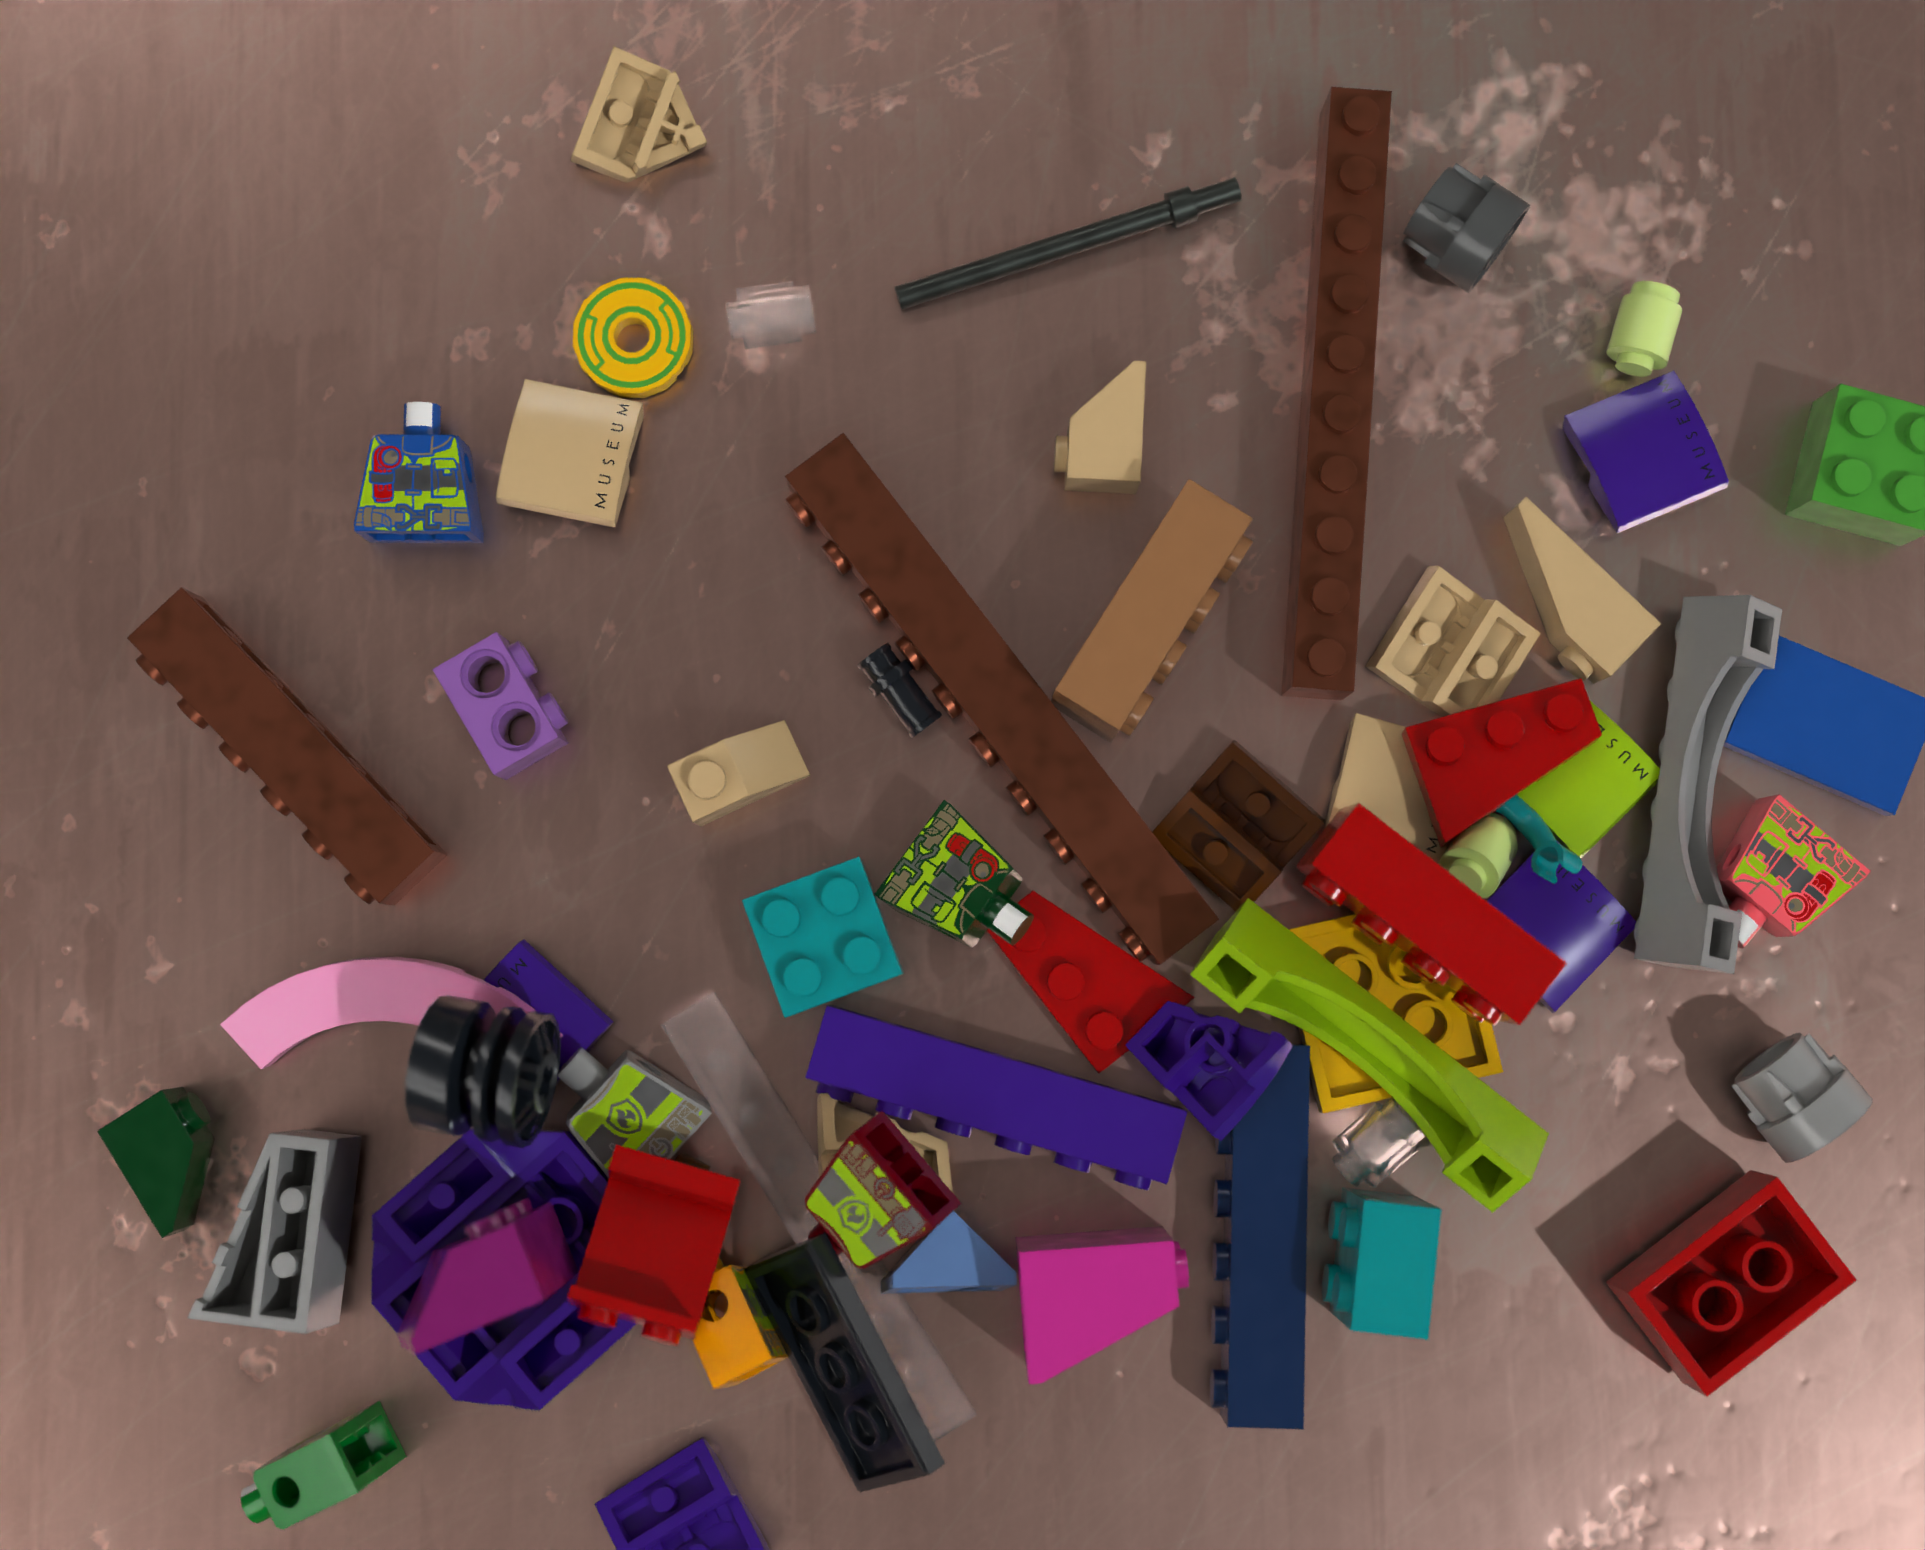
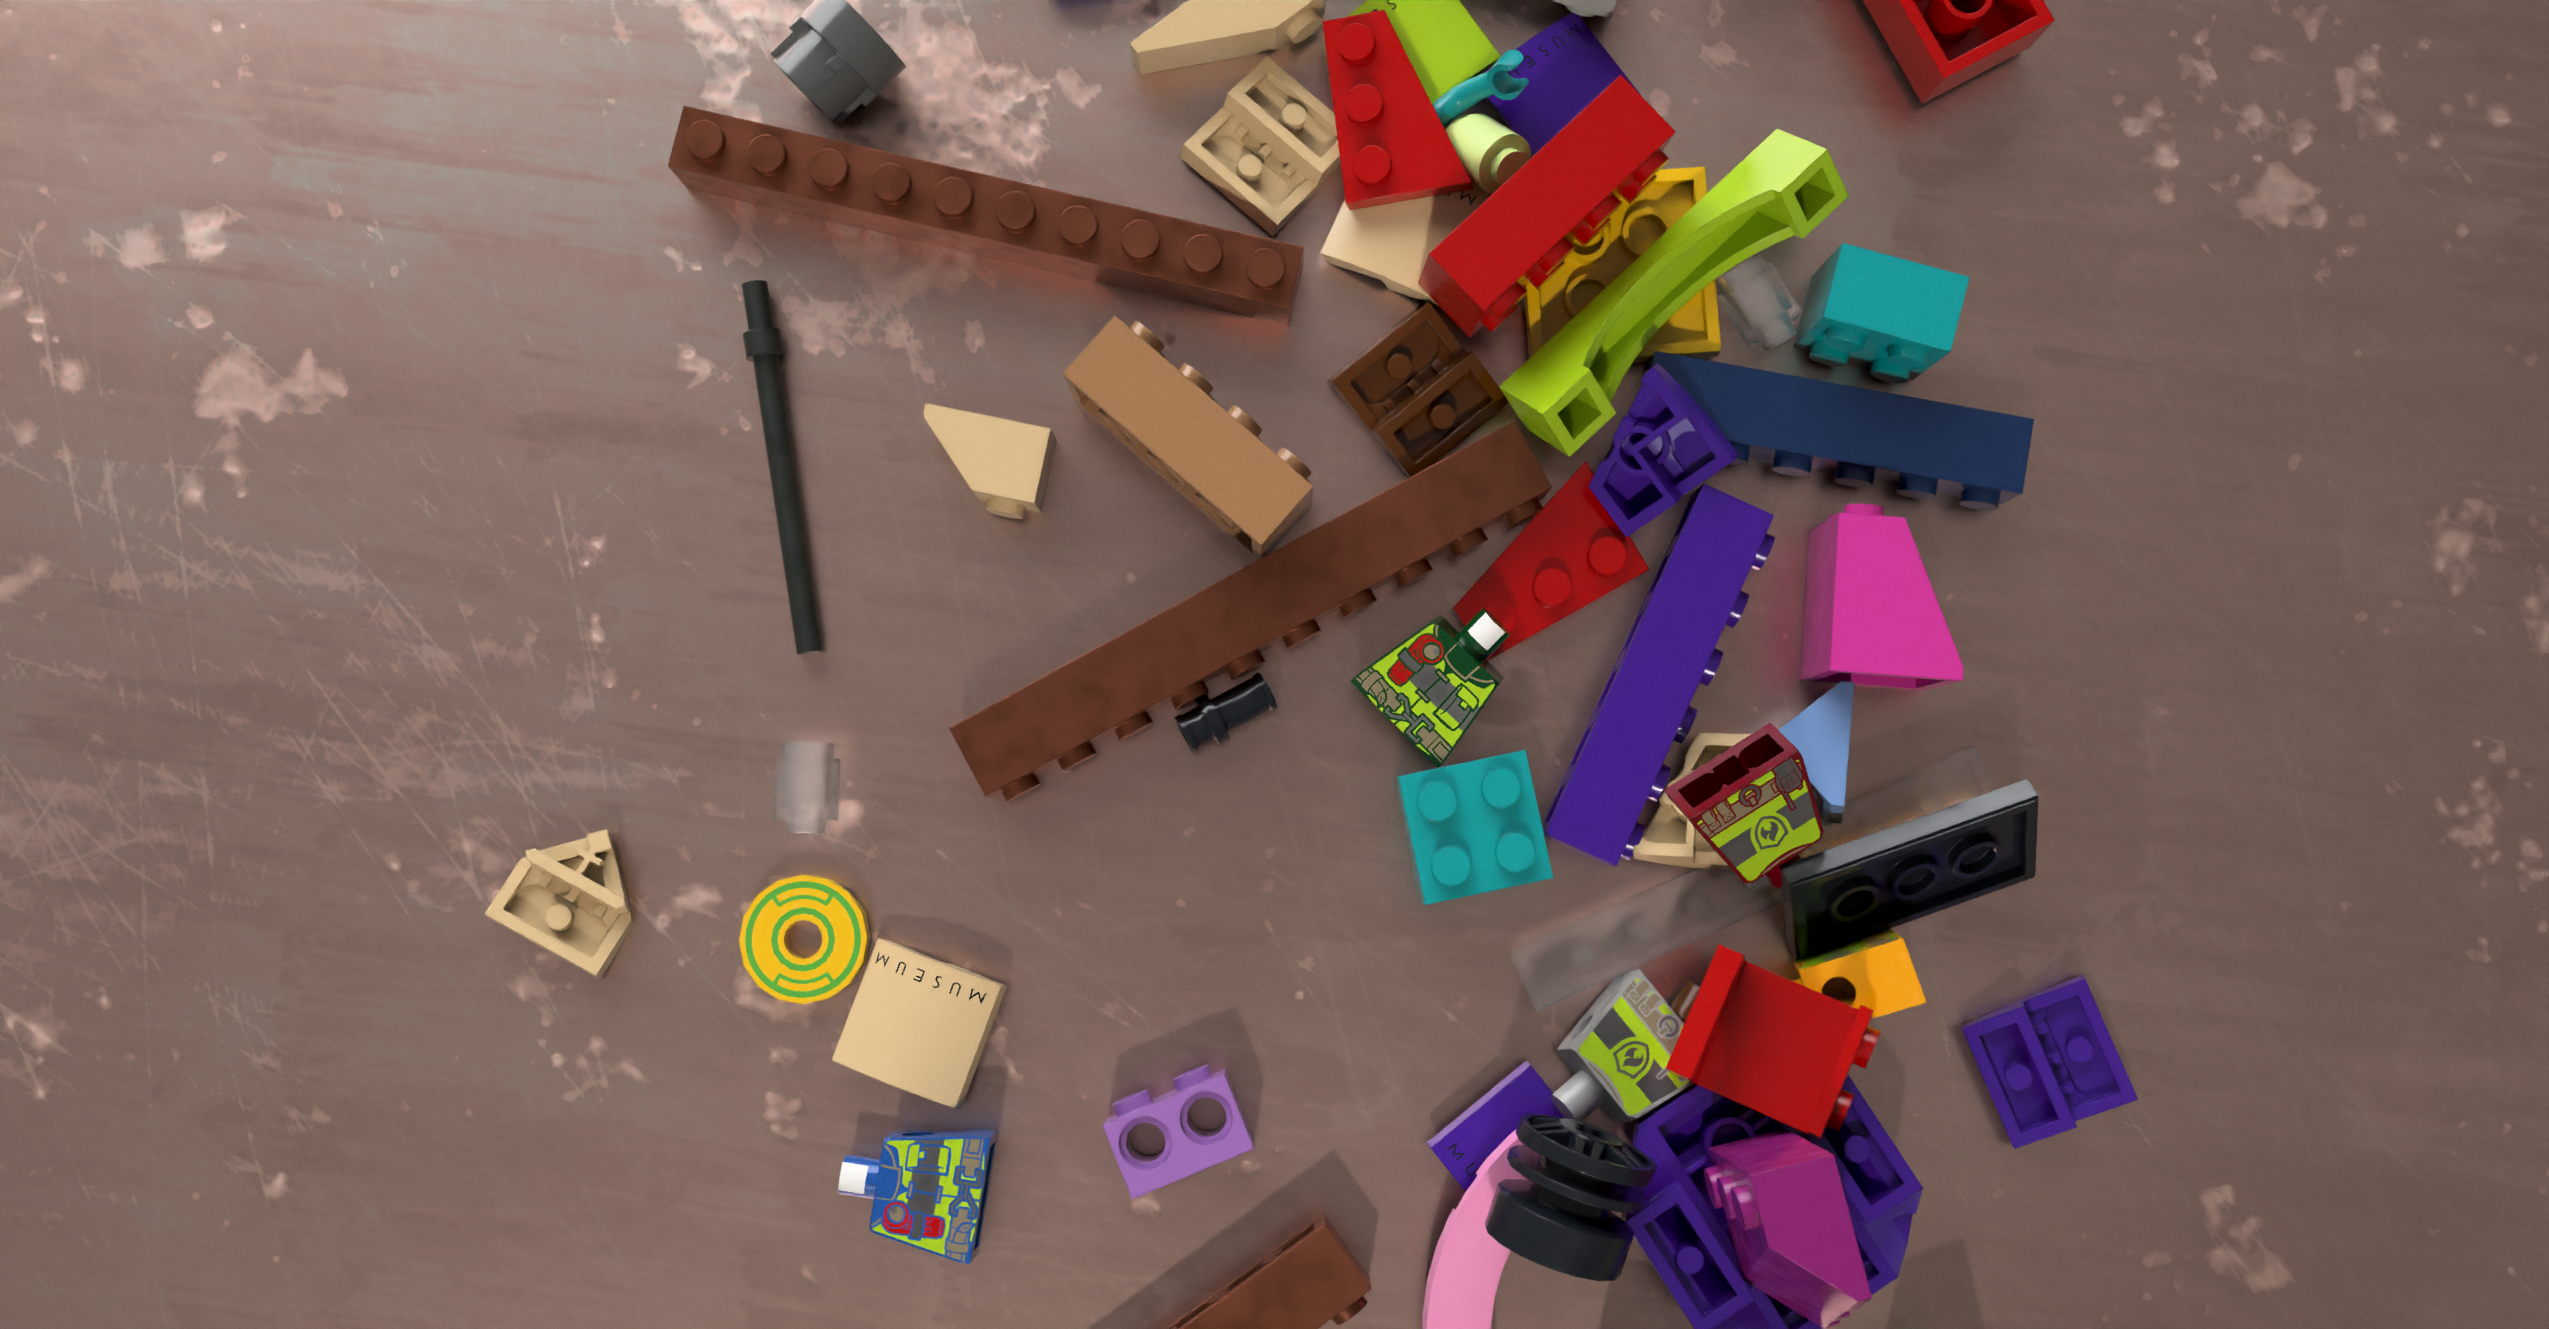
camera: 80 degrees left, 0 degrees up
tan slope [667,720,811,827] -> none

